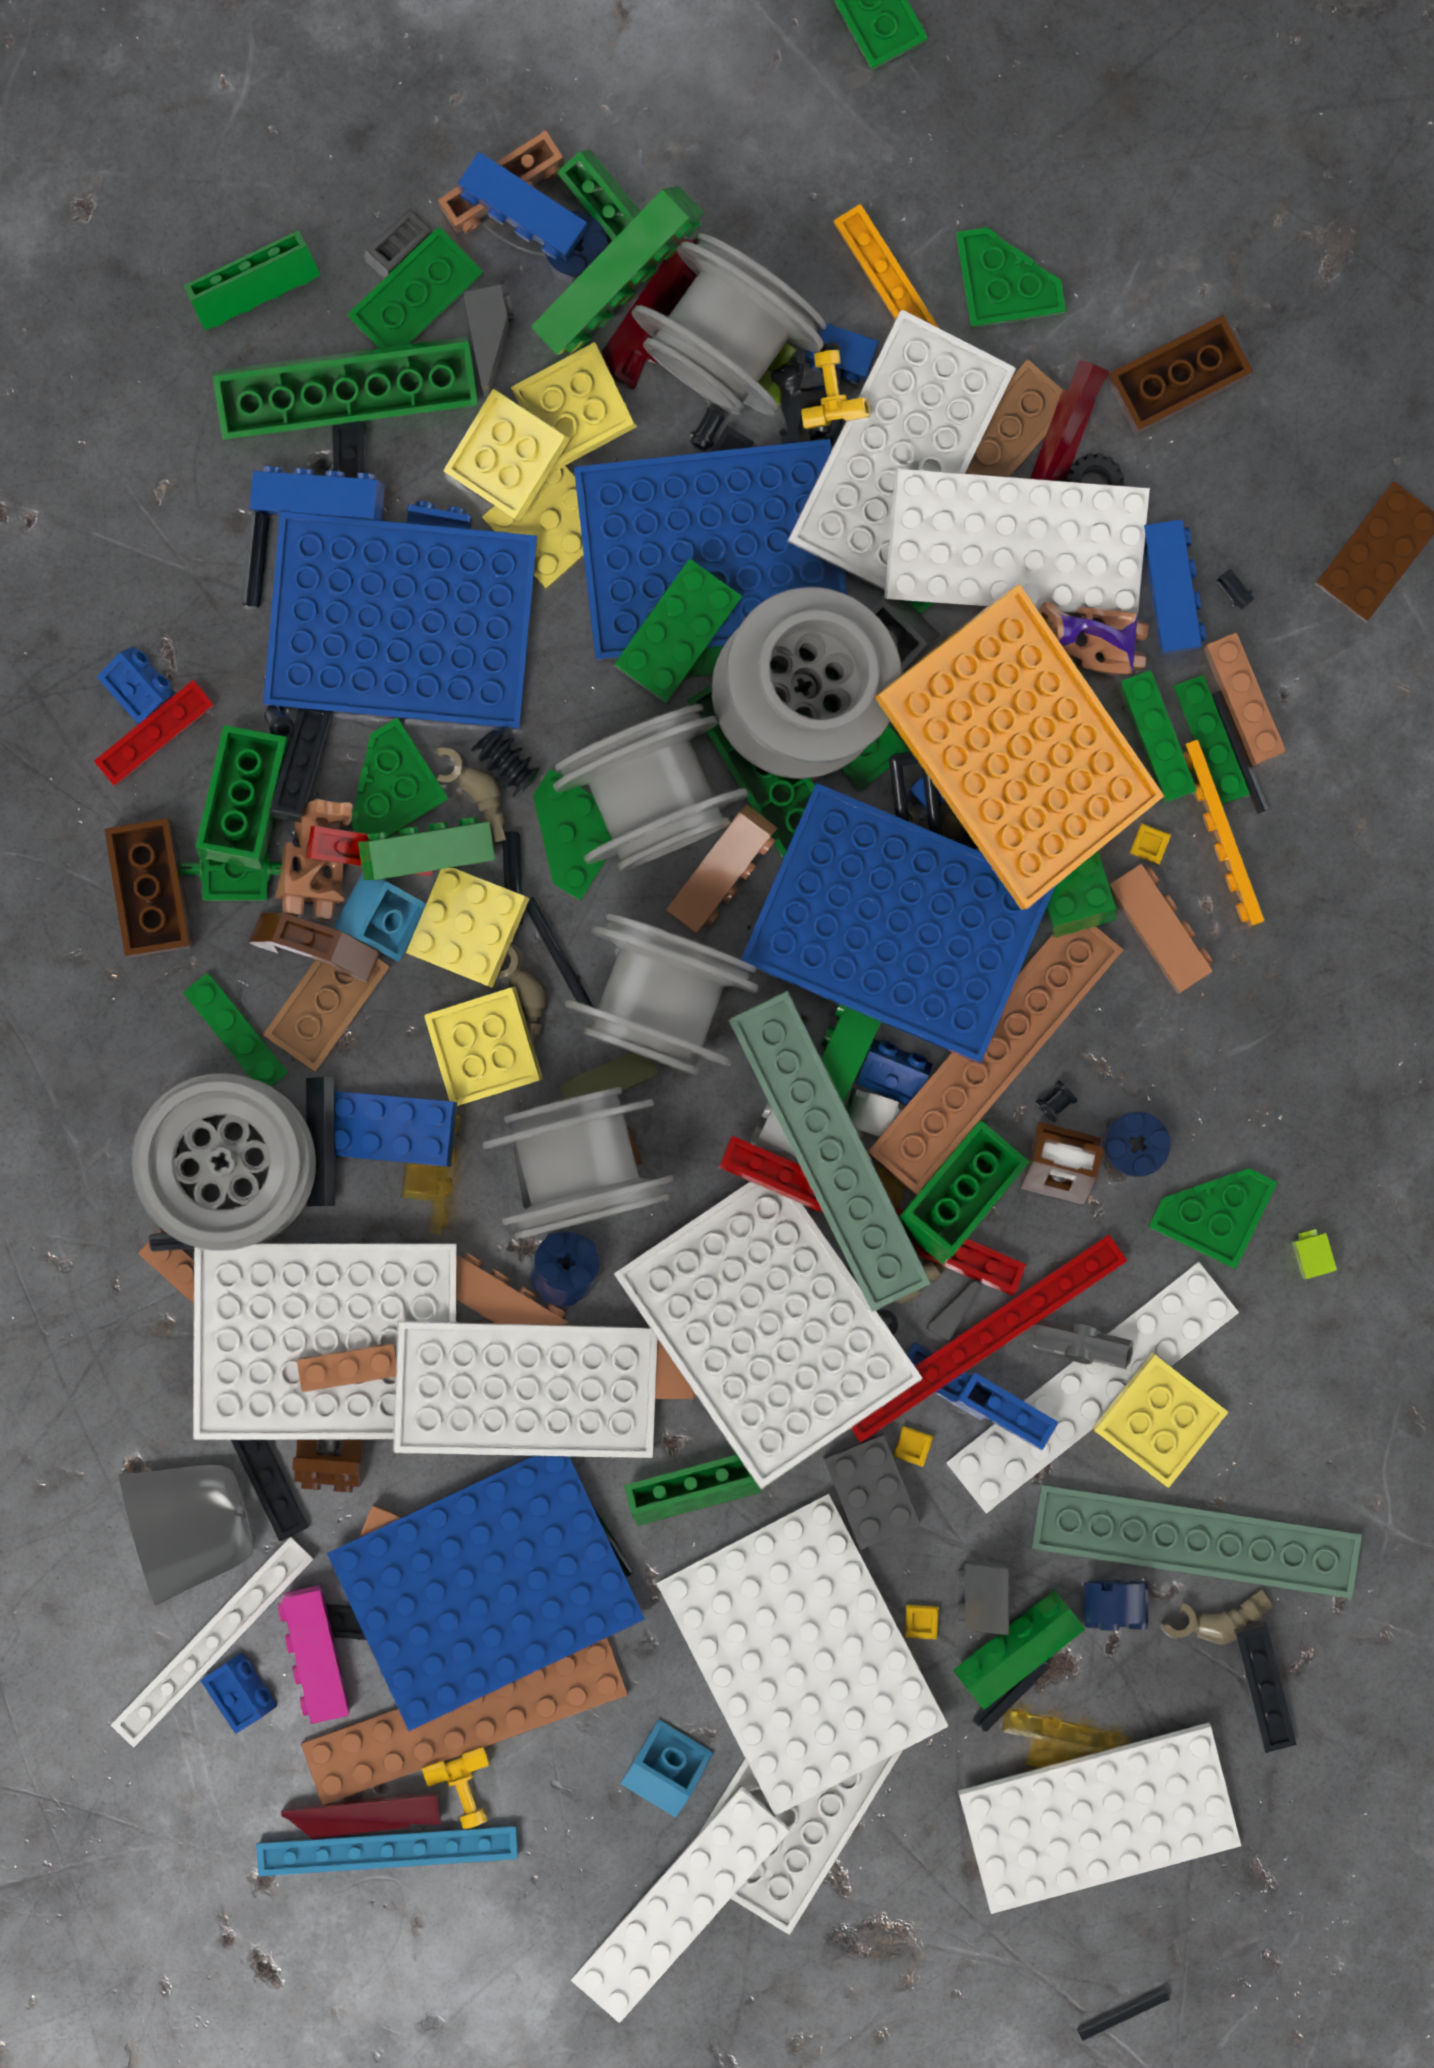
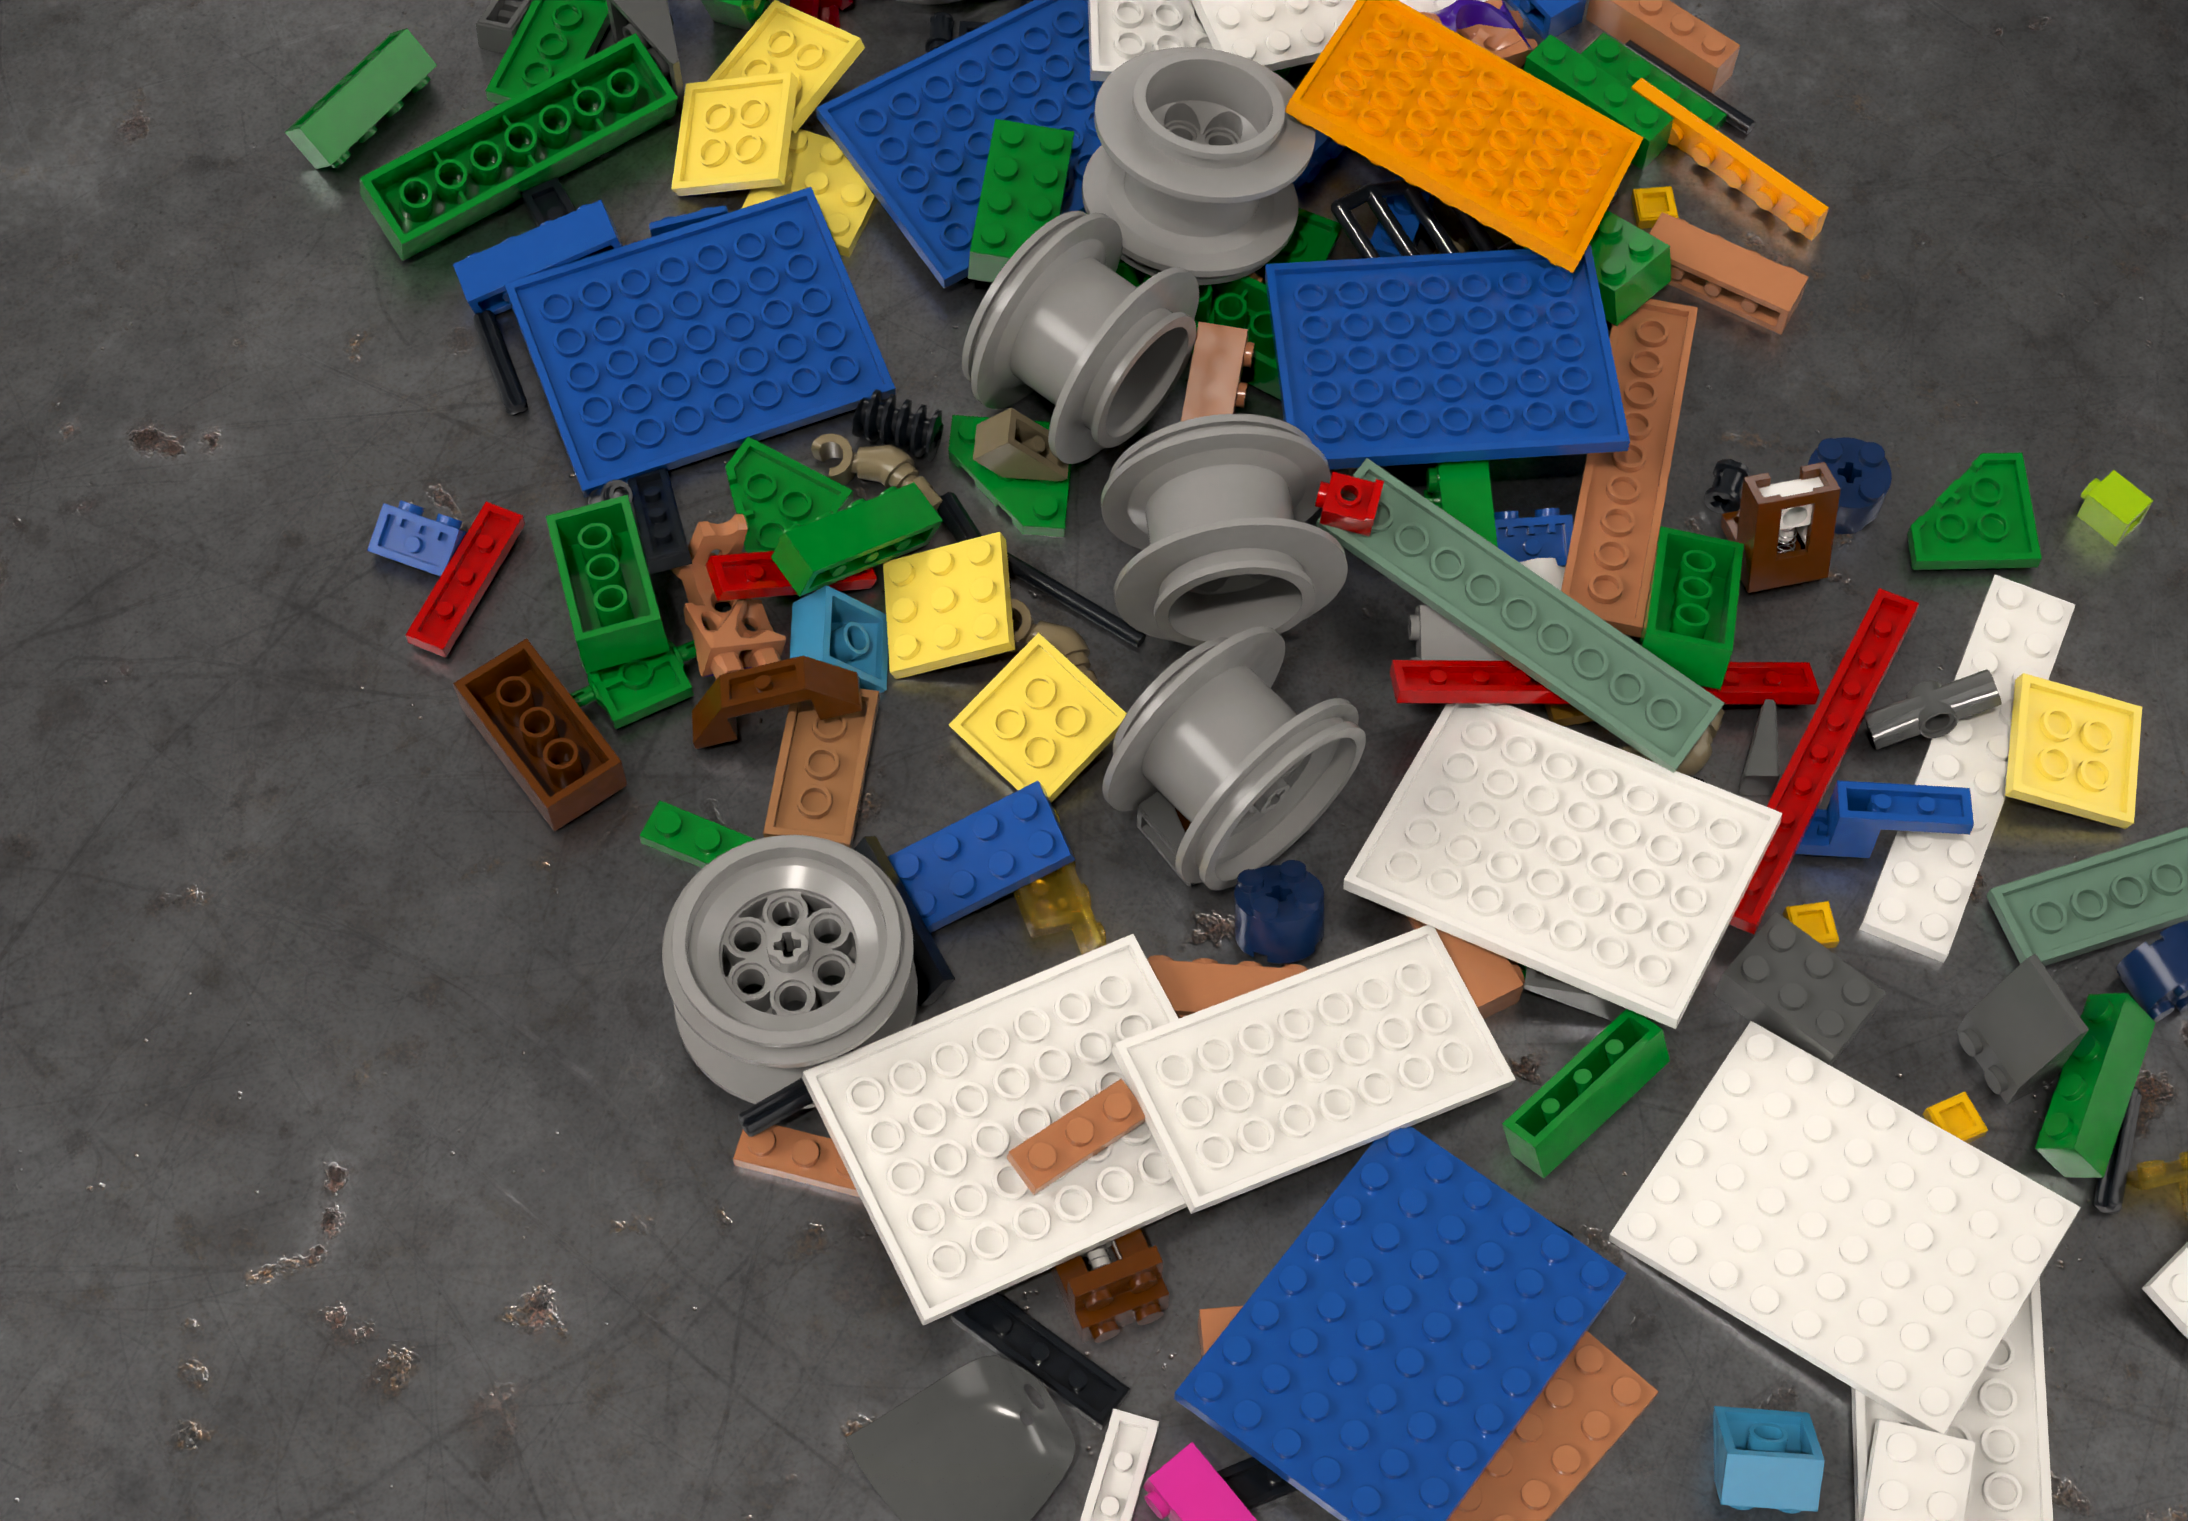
camera: 30 degrees left, 25 degrees down
none -> dark tan slope [973,407,1069,481]
none -> red brick [1315,472,1384,536]

